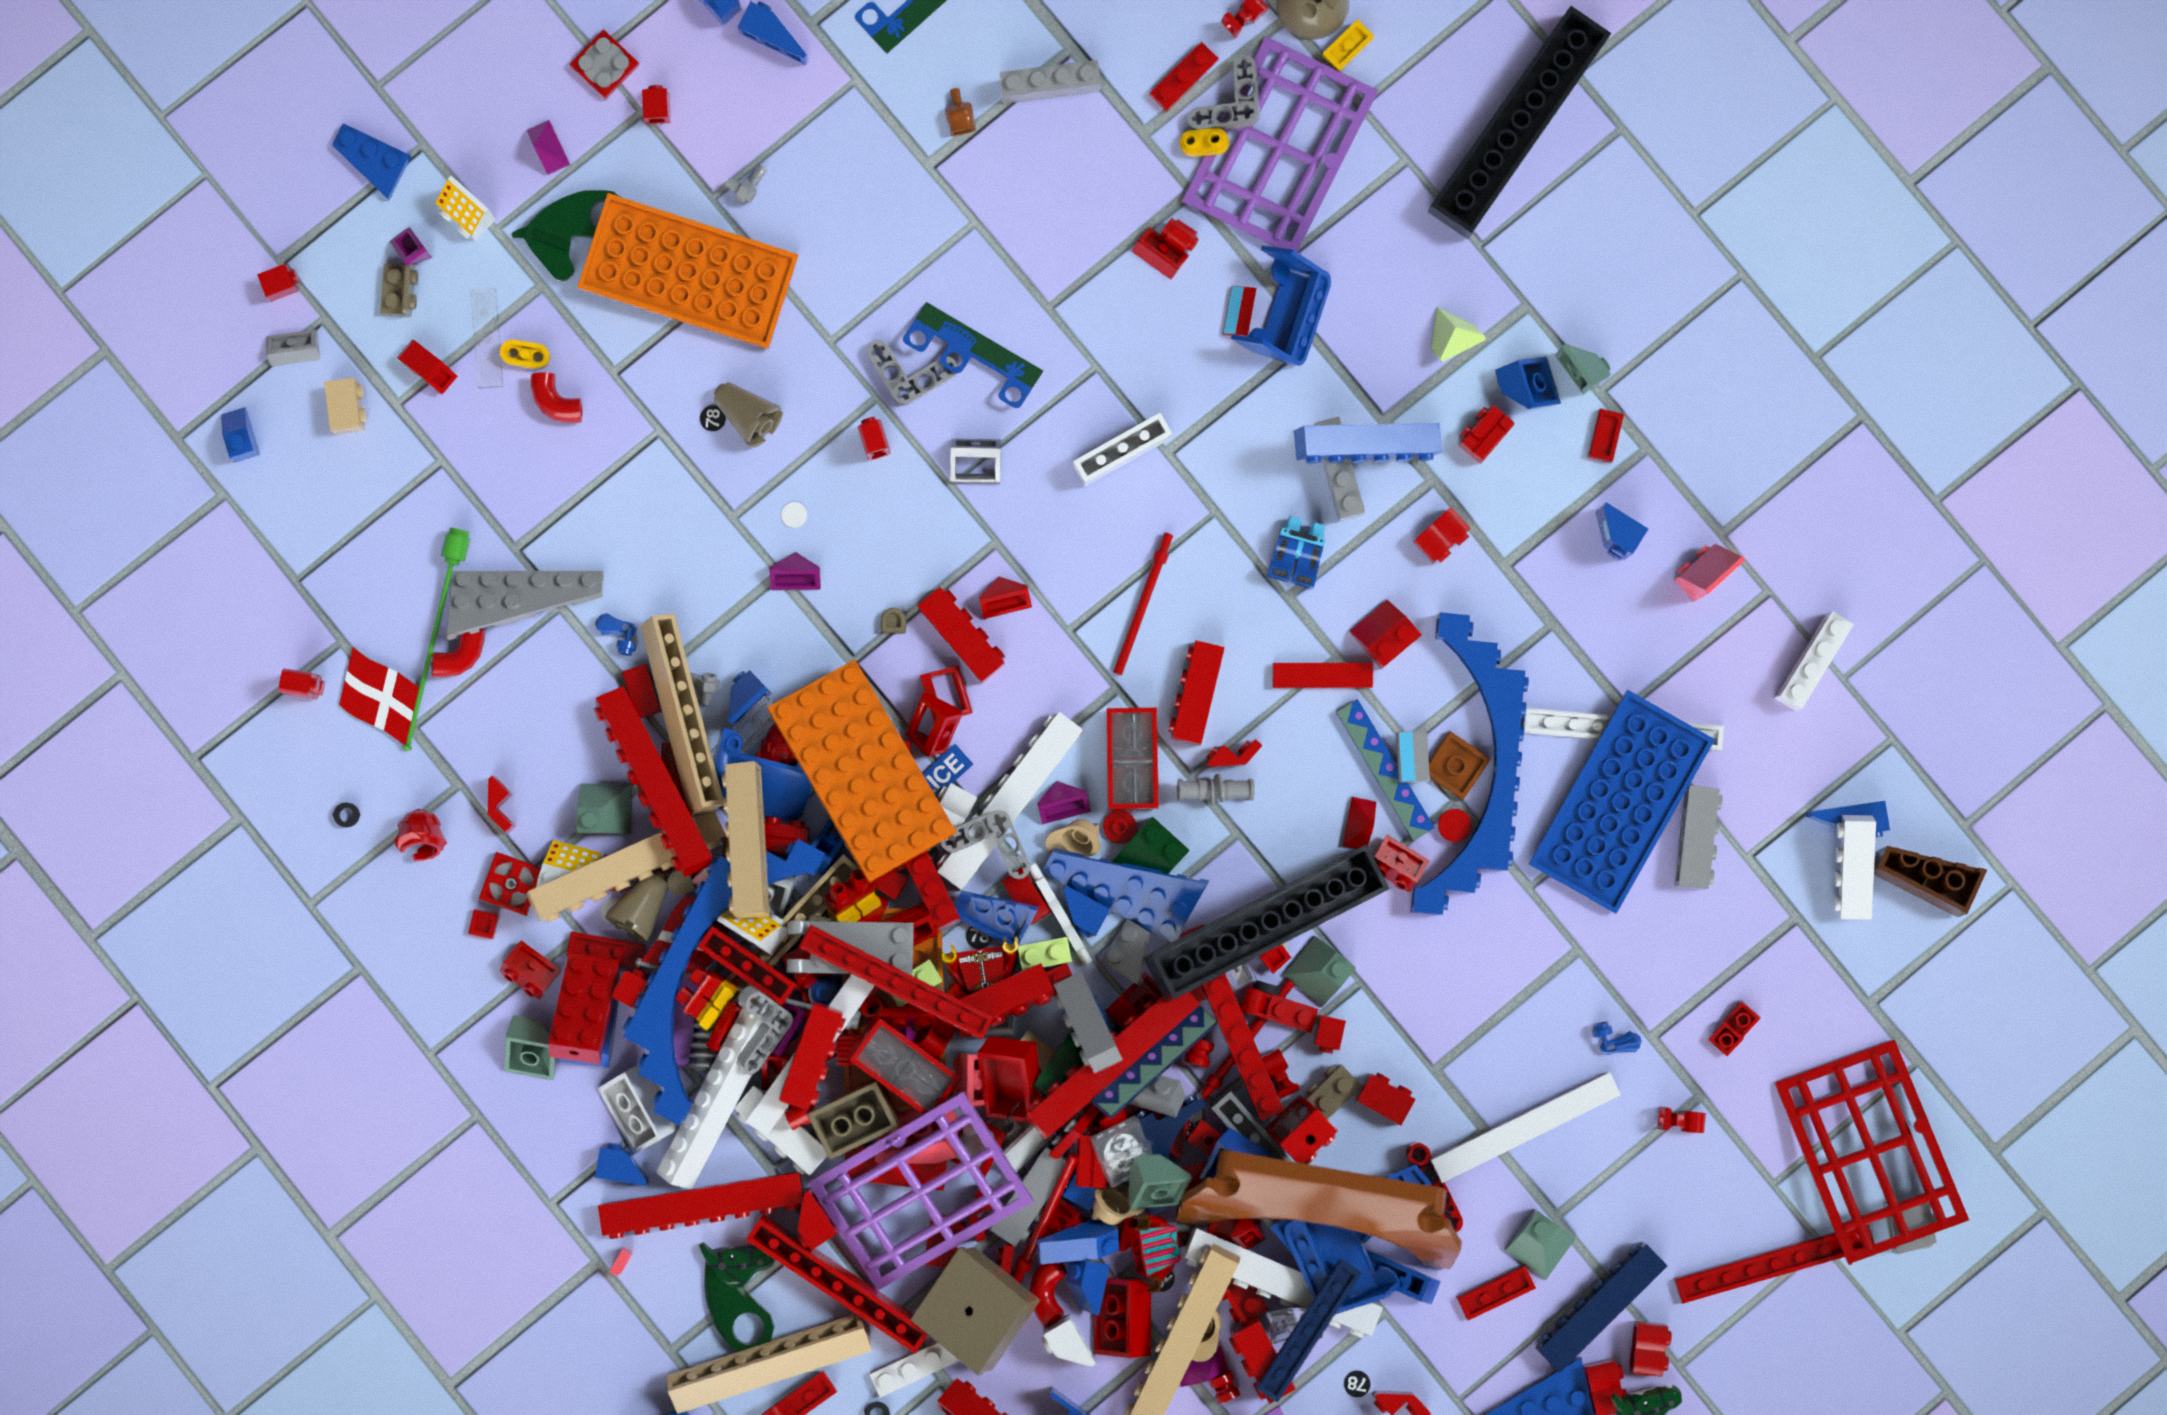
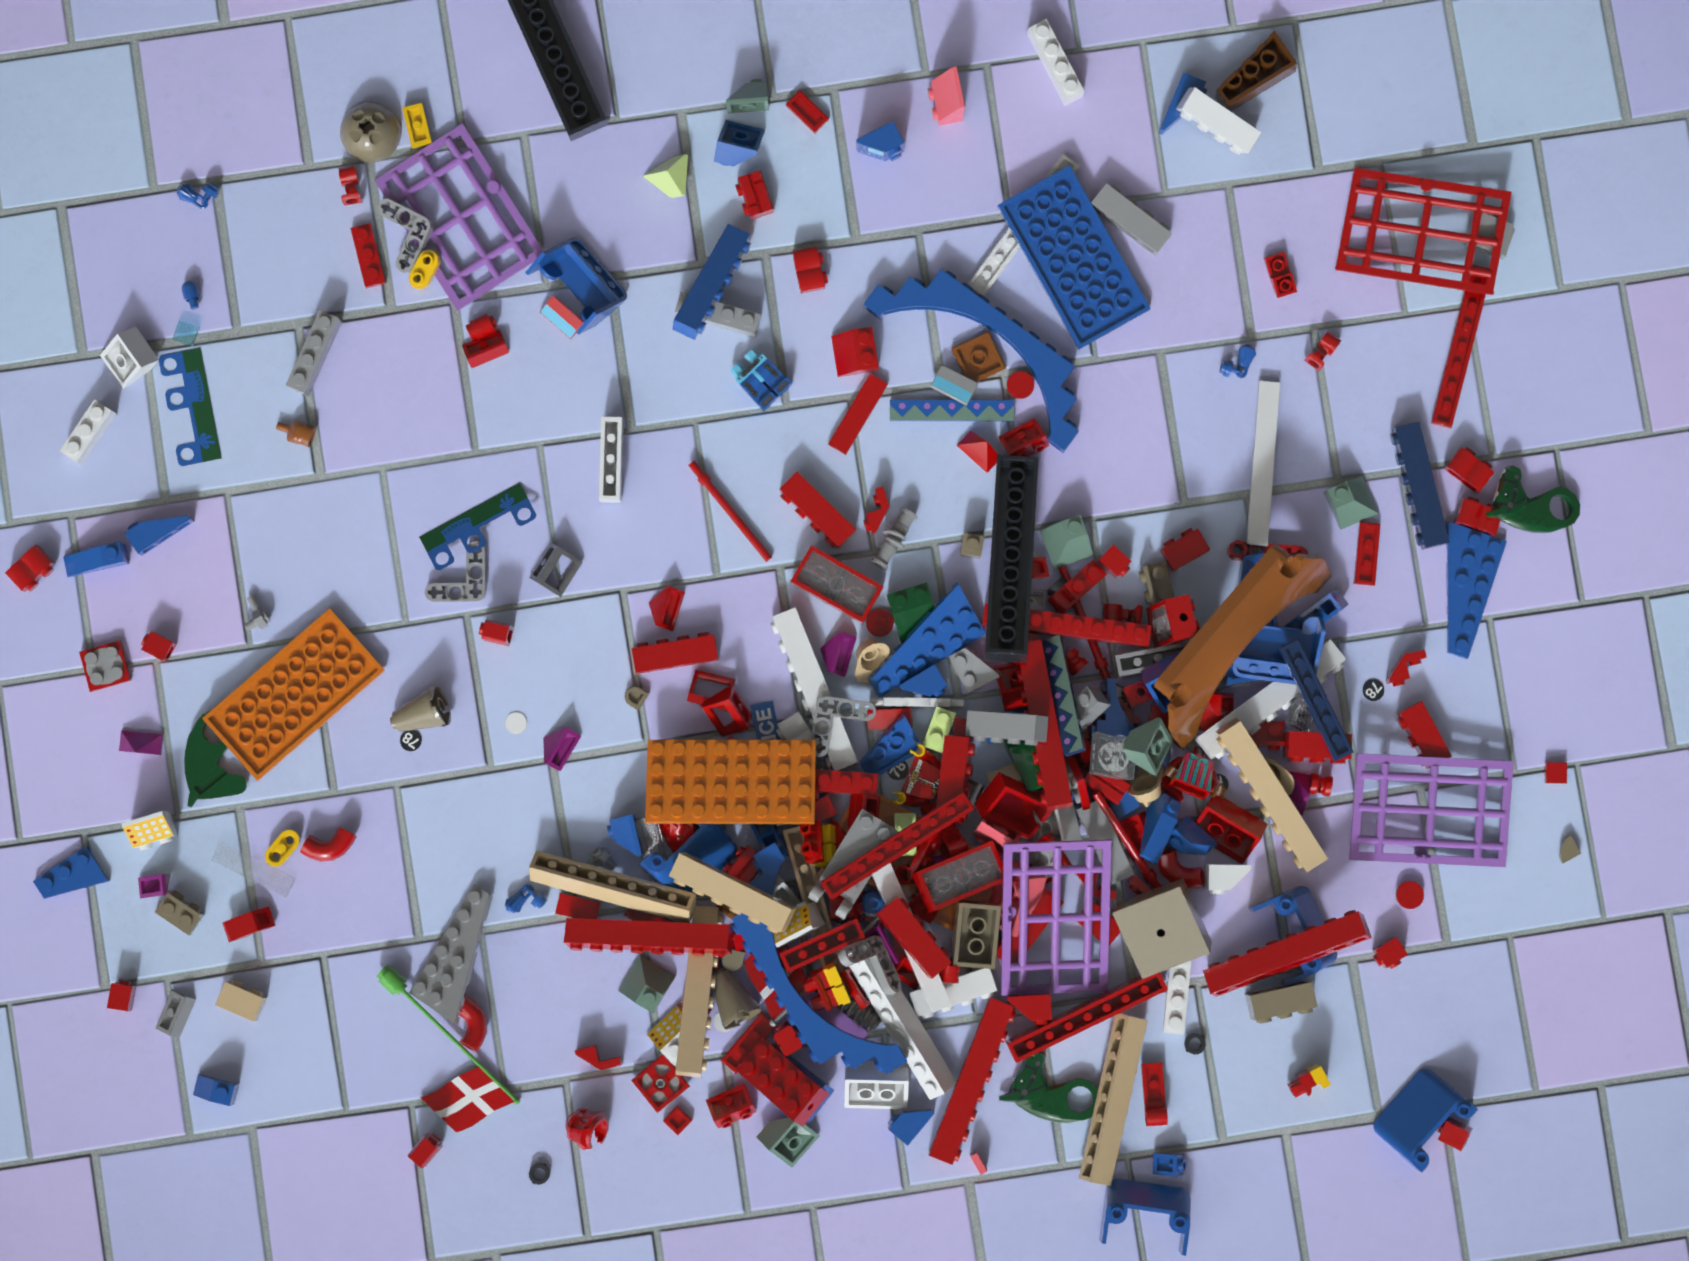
camera: 50 degrees left, 0 degrees up
none -> dark tan brick [960,533,984,559]

